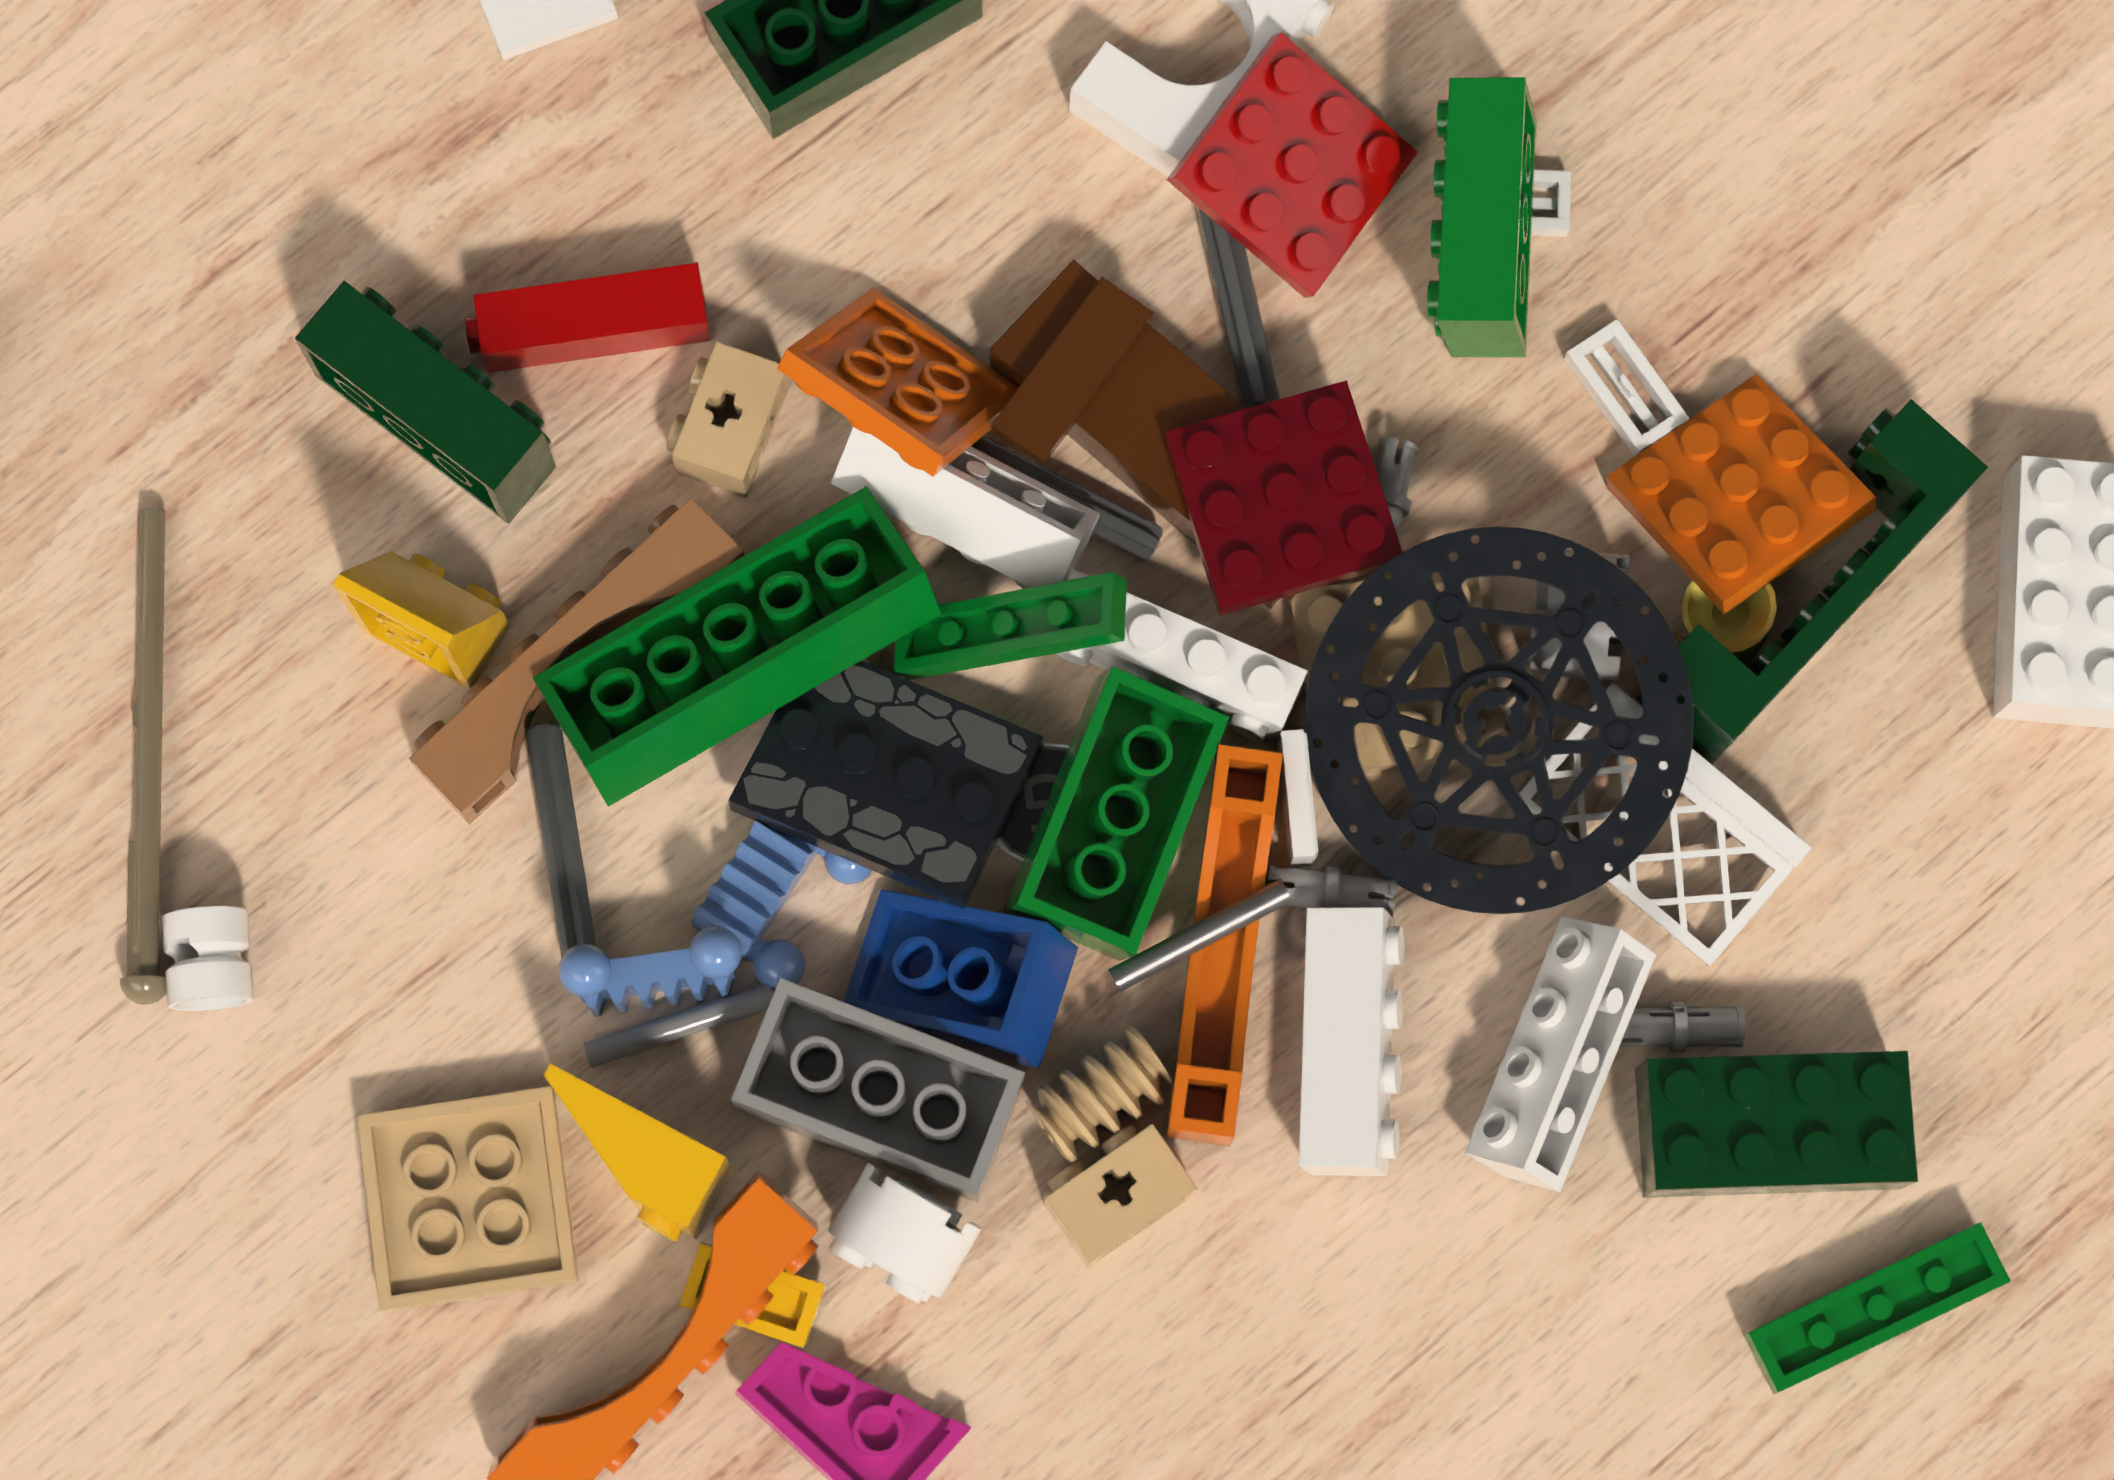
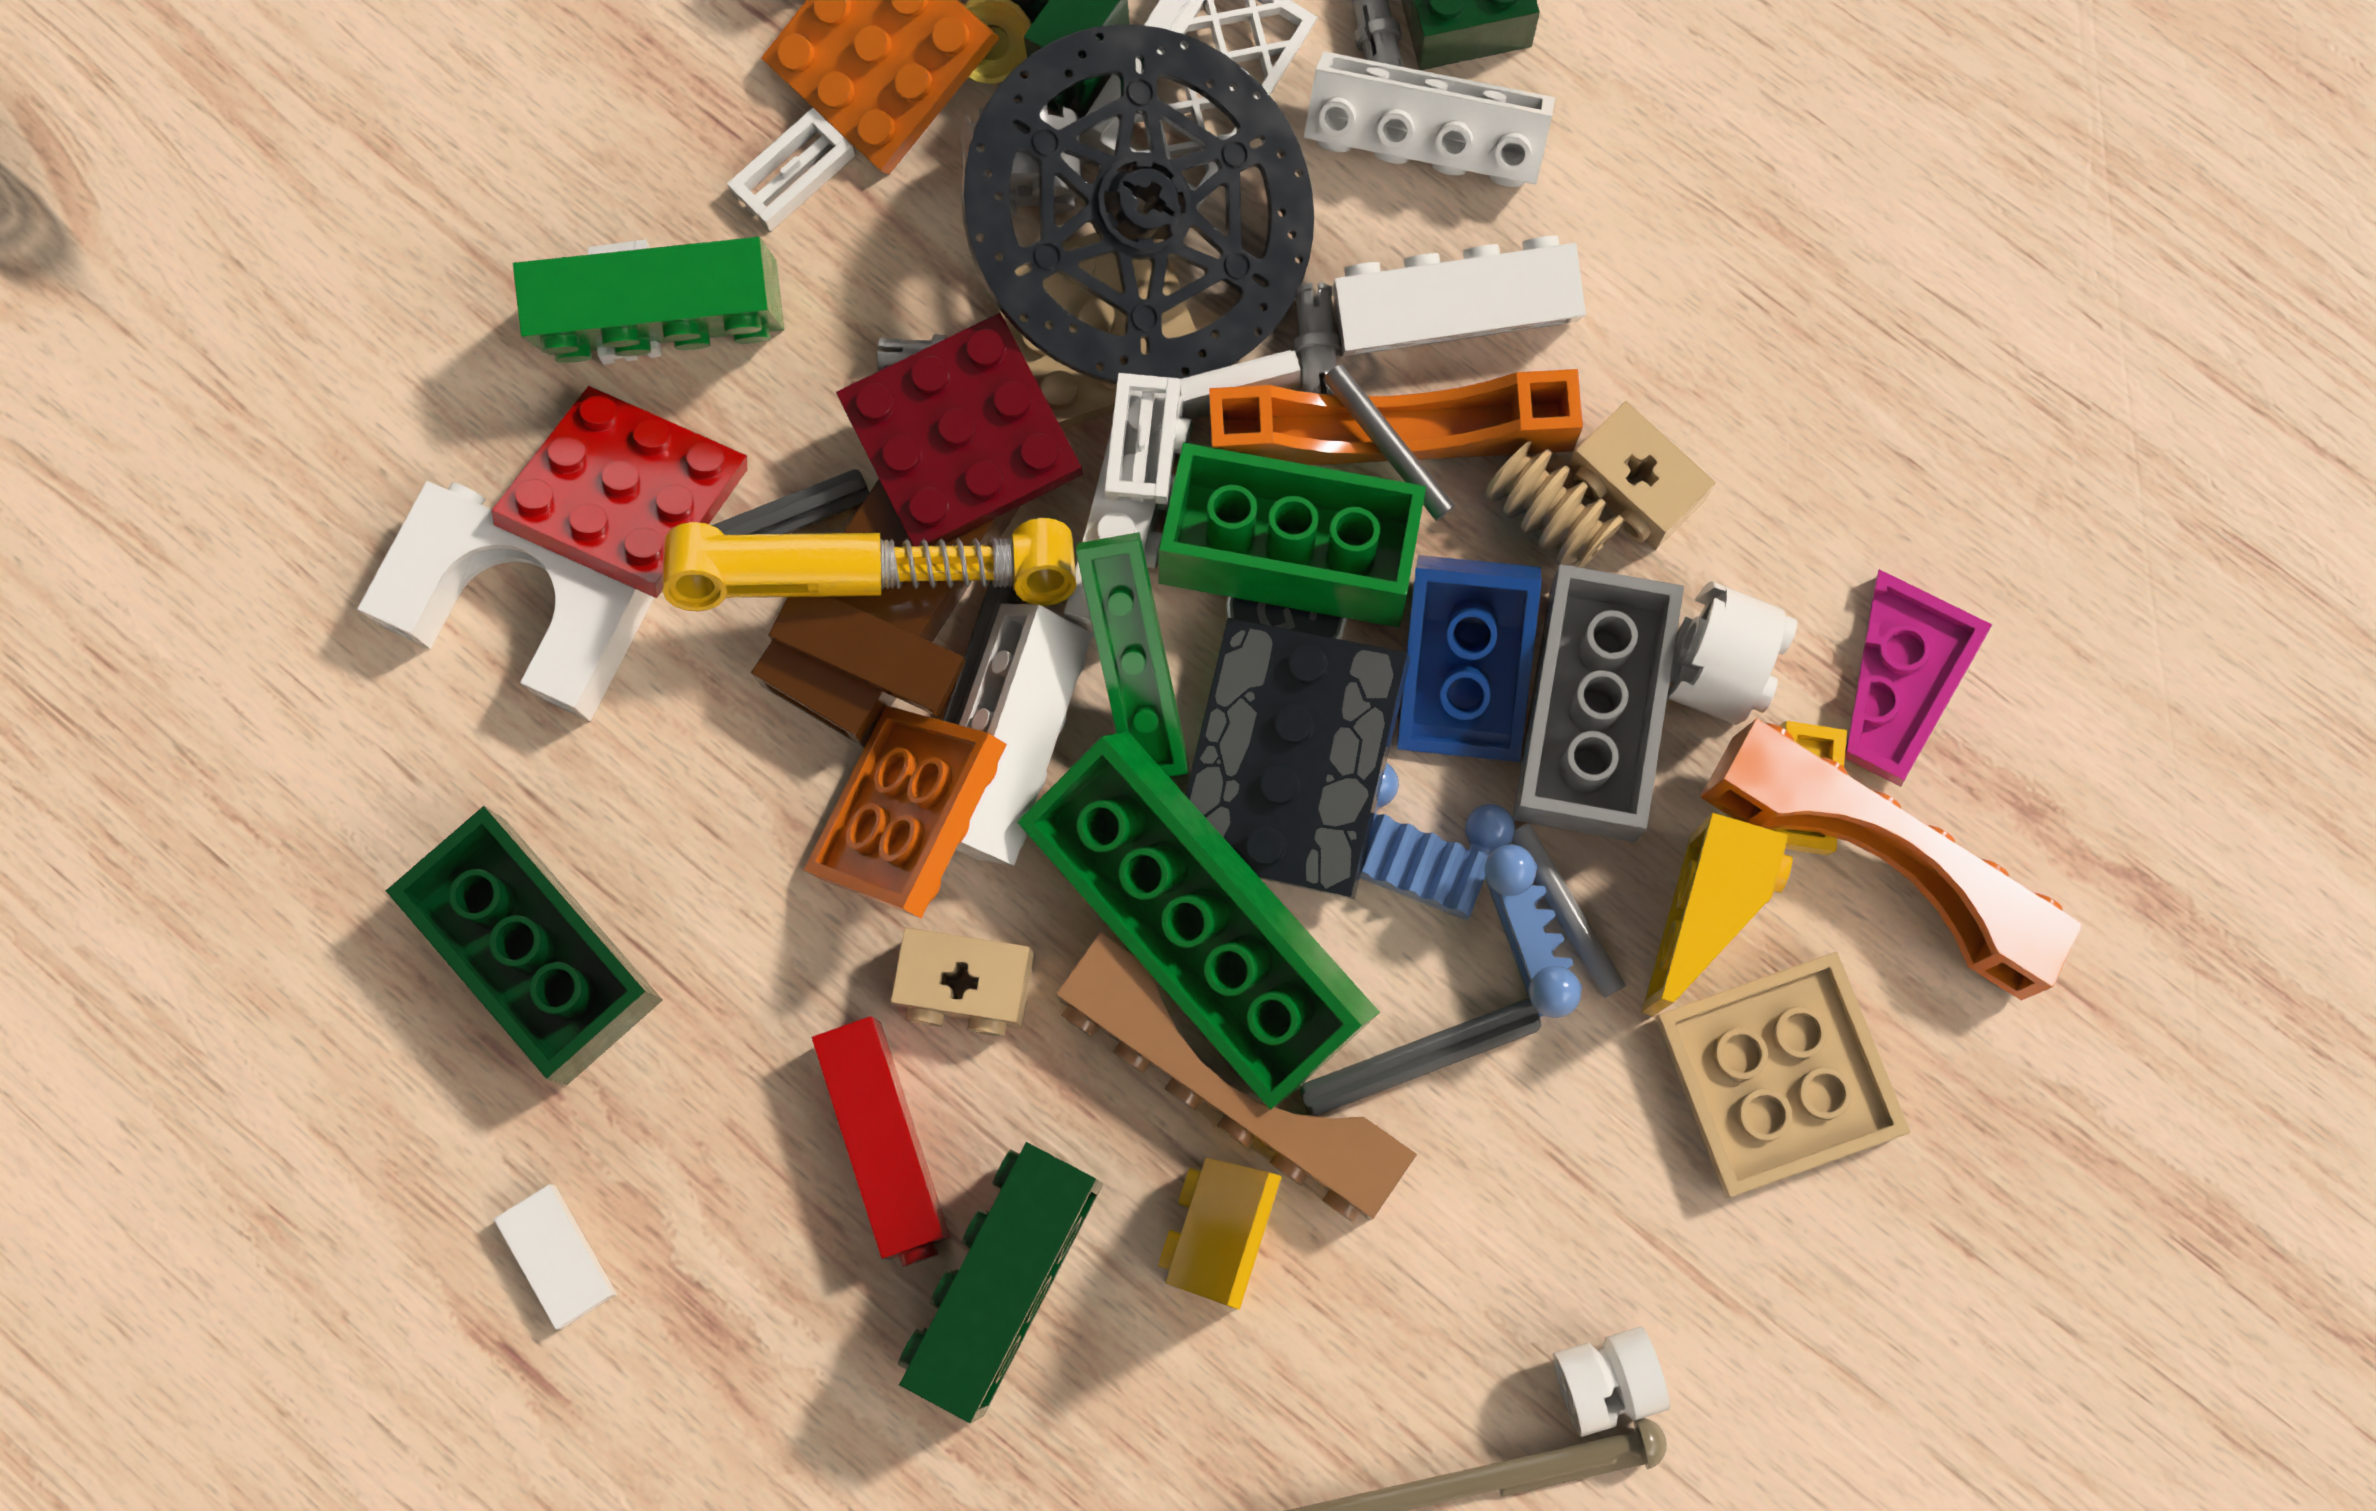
camera: 90 degrees left, 0 degrees up
none -> yellow piece [662,518,1077,612]
none -> white tile [1105,373,1181,505]

